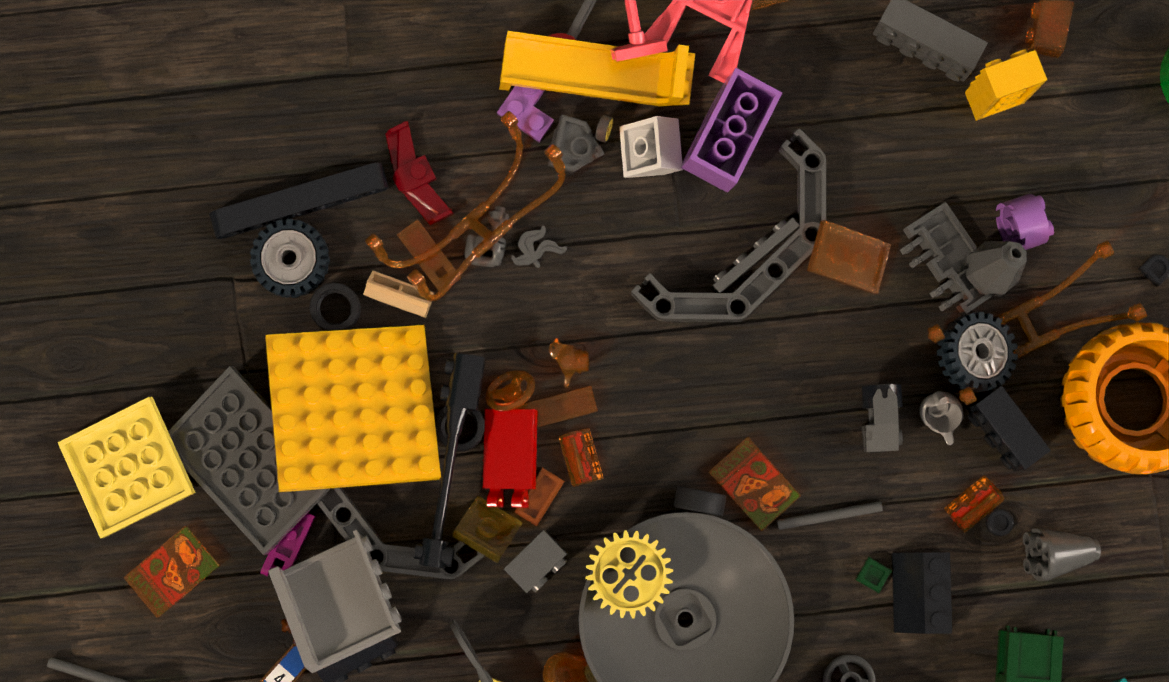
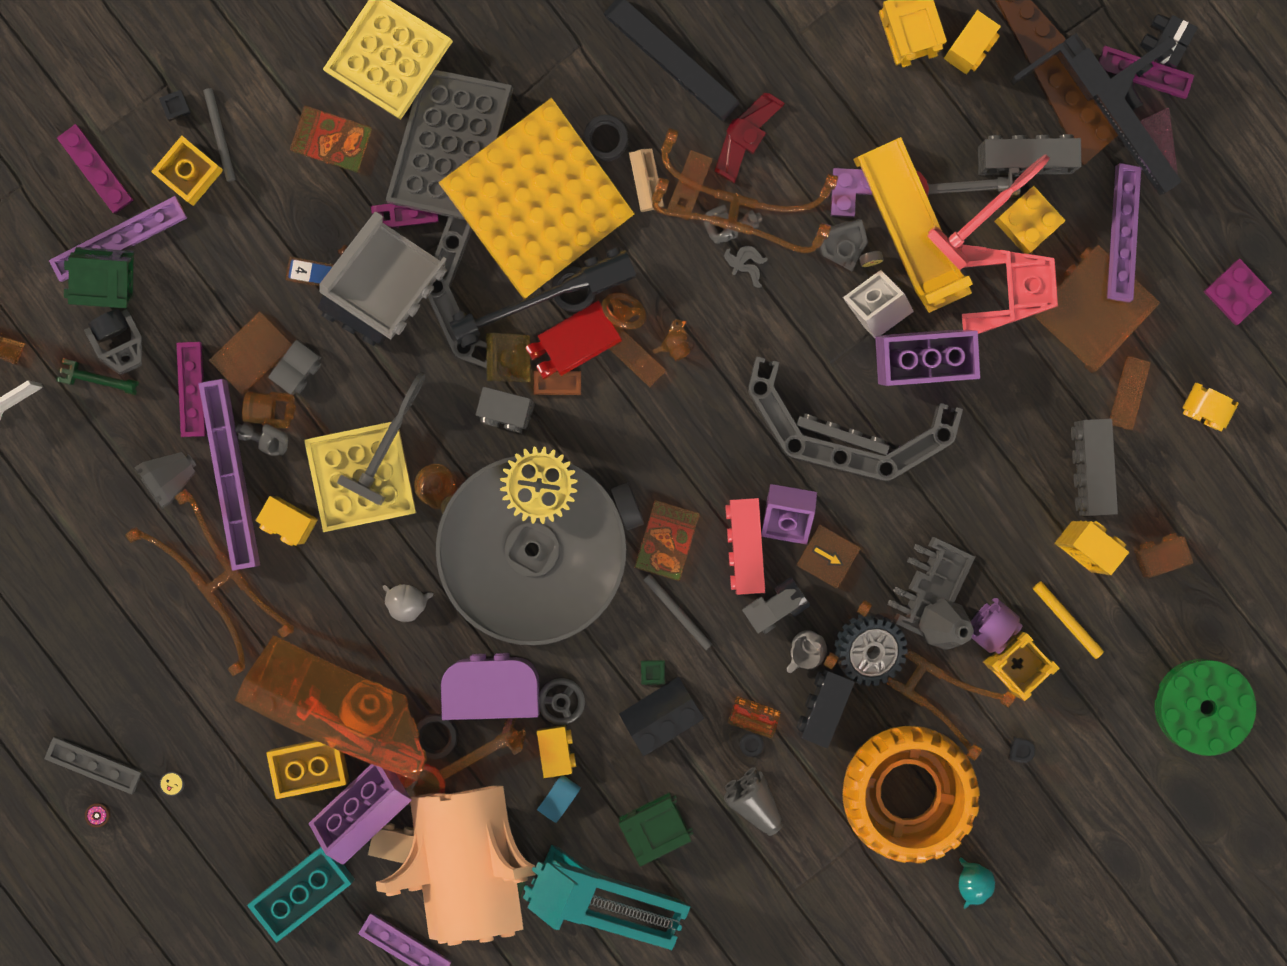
camera: 55 degrees right, 5 degrees up
wheel [250,219,330,298] -> none
clear orange slope [559,428,604,487] -> none
clear orange tile [807,220,891,294] -> none
none -> coral brick [725,498,765,595]
none -> medium lavender slope [761,484,817,544]
none -> clear orange tile [796,525,861,589]
none -> yellow container [983,631,1060,701]
none -> yellow piece [1033,581,1104,659]

